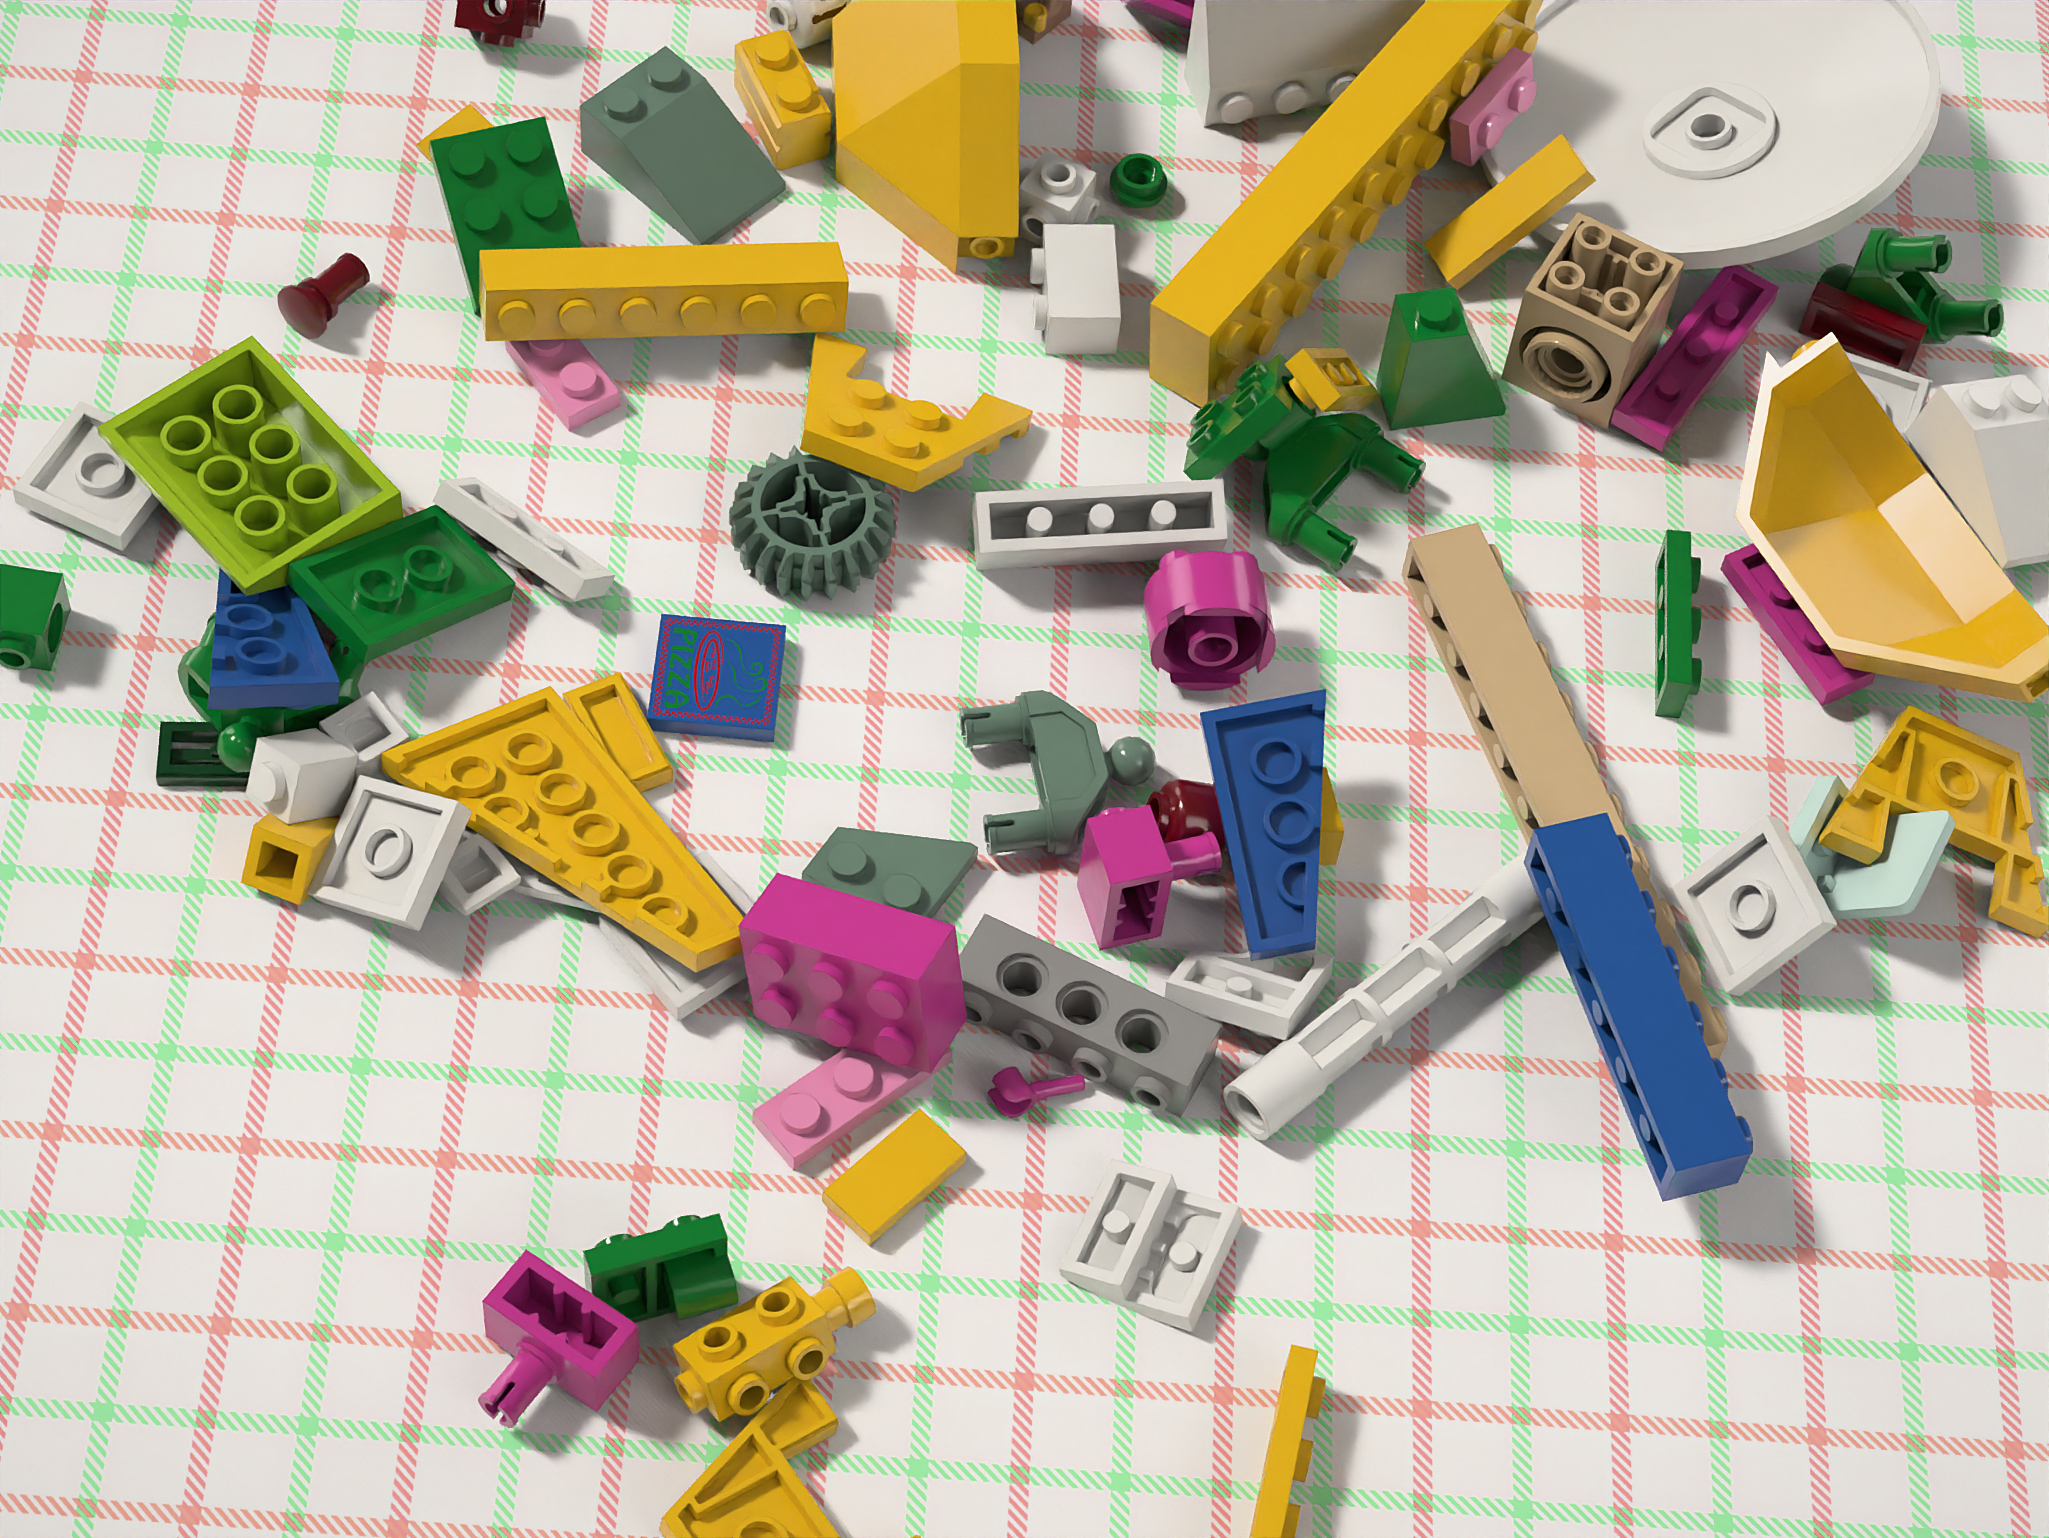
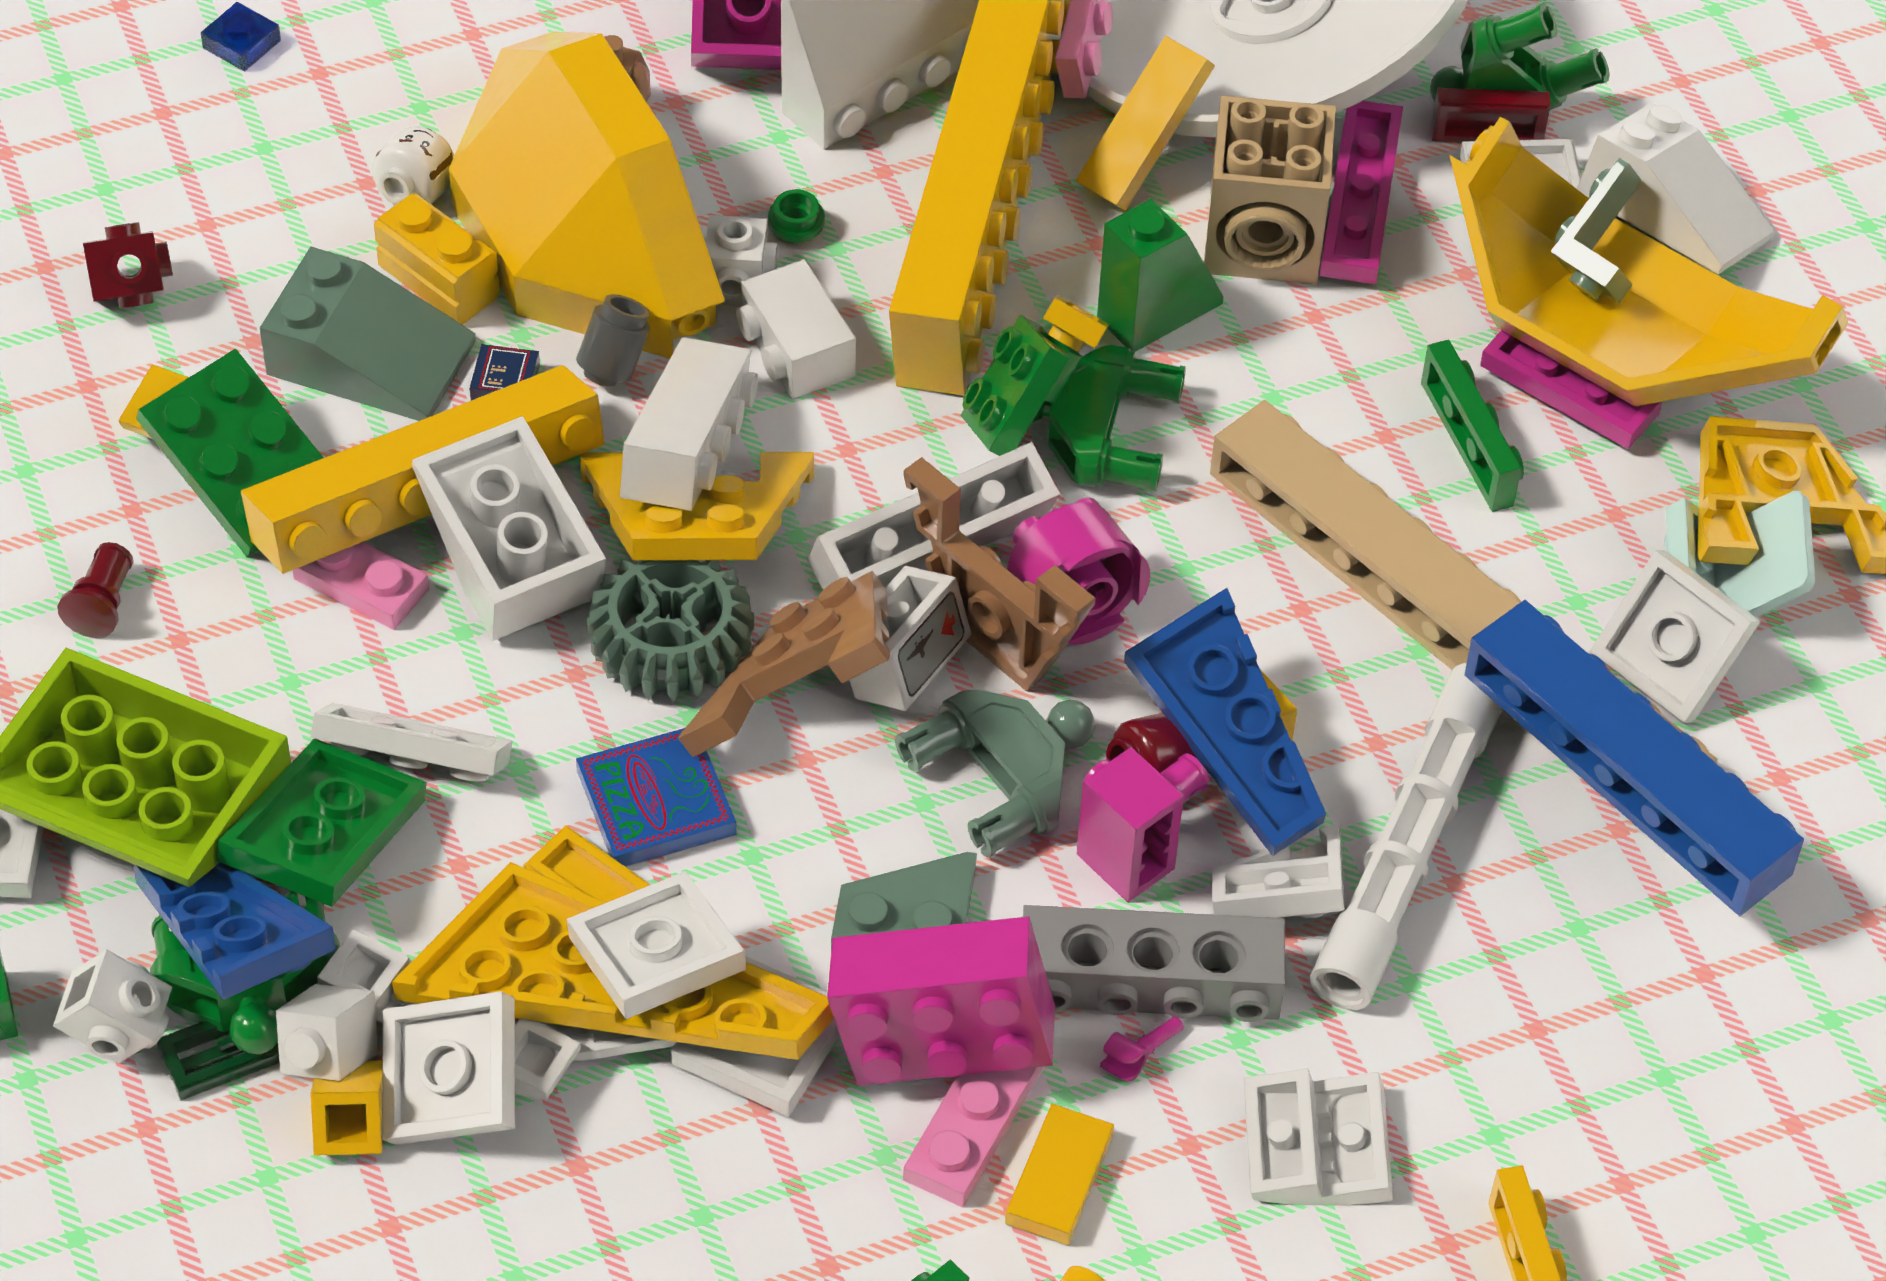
camera: 20 degrees left, 5 degrees down
none -> white brick [53,949,172,1063]
none -> white slope [412,416,606,641]
none -> dark blue tile [469,344,540,400]
none -> white plate [567,871,746,1019]
none -> dark grey brick [576,294,650,387]
none -> white brick [620,337,758,511]
none -> medium nougat wing [678,571,890,757]
none -> white brick [850,566,972,711]
none -> medium nougat wing [903,457,1095,691]
none -> sand green bracket [1551,158,1641,303]

